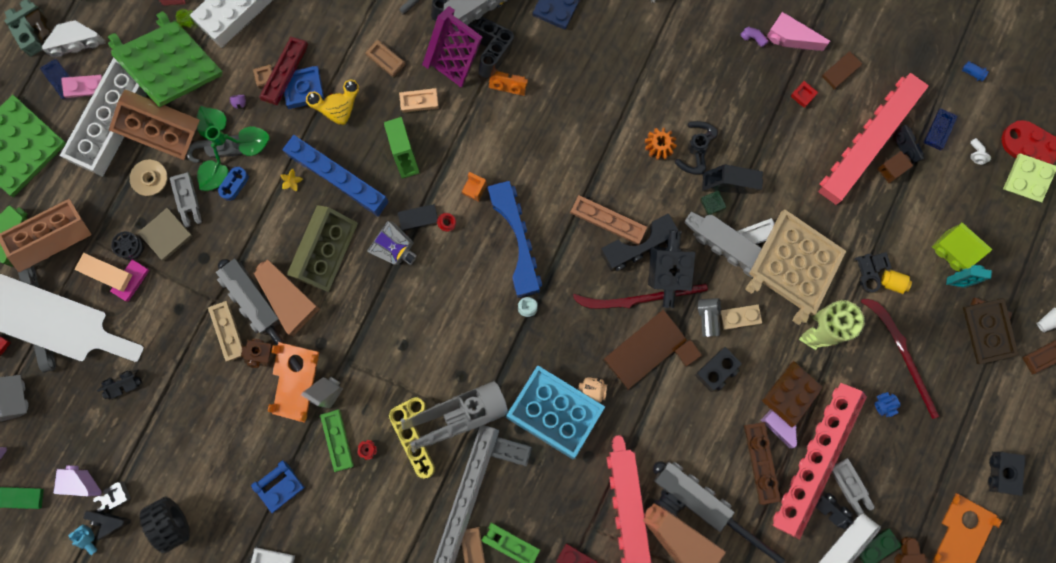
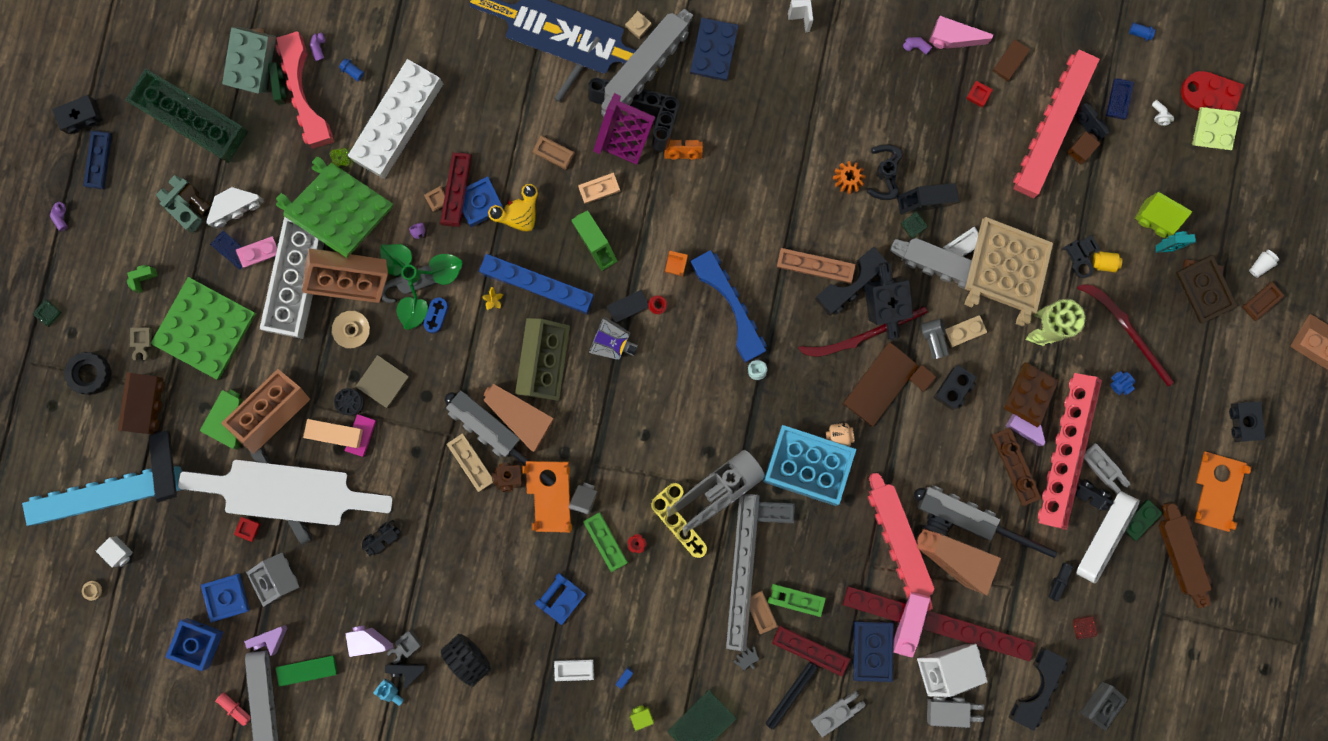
camera: 15 degrees left, 5 degrees up
light grey hinge [170,172,202,227] -> none

